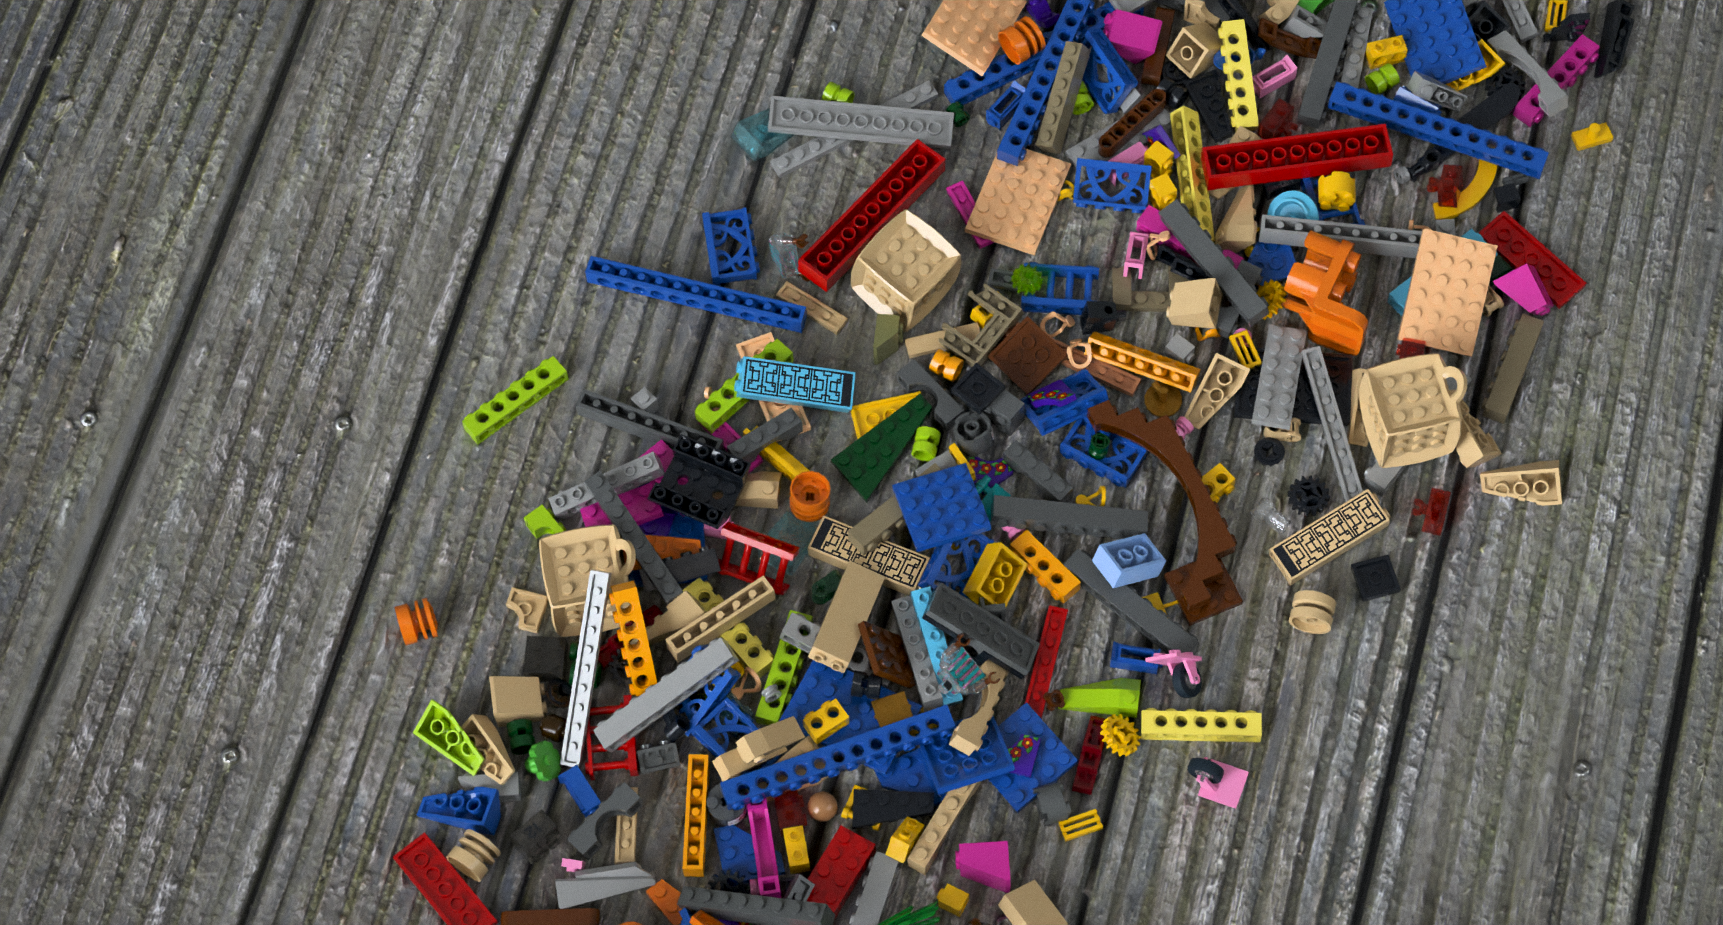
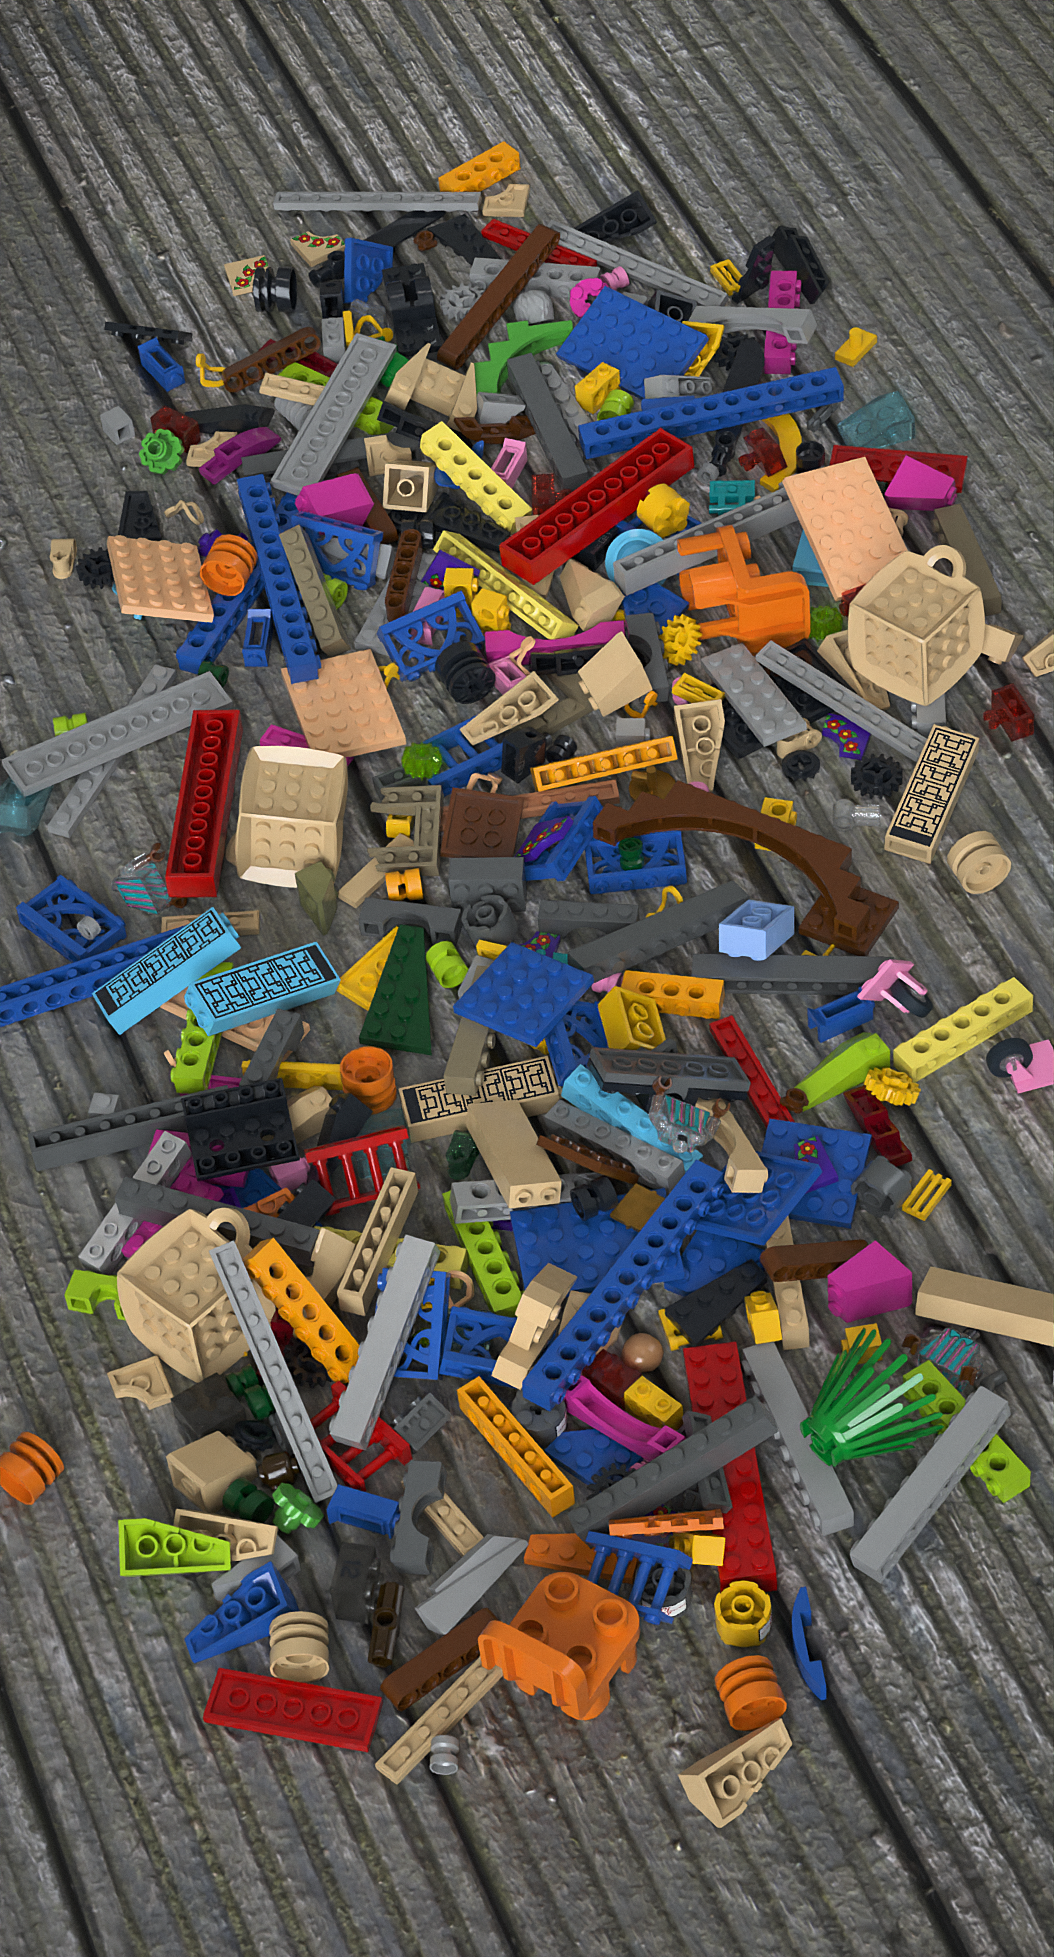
camera: 35 degrees left, 15 degrees down
bright pink plate [561,858,585,872] -> none
black piece [663,706,690,741] -> none
light grey bush [761,684,782,703] -> none
yellow brick [803,698,850,745] -> none
black plate [951,363,1005,414] -> none
light nougat piece [1067,339,1092,369] -> none
dark grey brick [1158,199,1269,327] -> none
black plate [1350,555,1401,602] -> none
black panel [1493,183,1521,213] -> none
none -> light grey axle [77,916,101,940]
none -> medium azure brick [92,907,241,1035]
none -> black wedge [306,1093,373,1185]
none -> dark brown piece [368,1581,405,1668]
none -> black wheel [435,641,495,704]
none -> tan wedge [459,671,559,745]
none -> black wheel [545,735,577,763]
none -> teal plate [709,480,755,516]
none -> reddish brown beam [759,1239,869,1282]
none -> black wheel [796,441,825,474]
none -> clear neon green gear [809,604,843,642]
none -> dark purple tile [822,713,872,760]
none -> clear light blue slope [837,391,915,449]

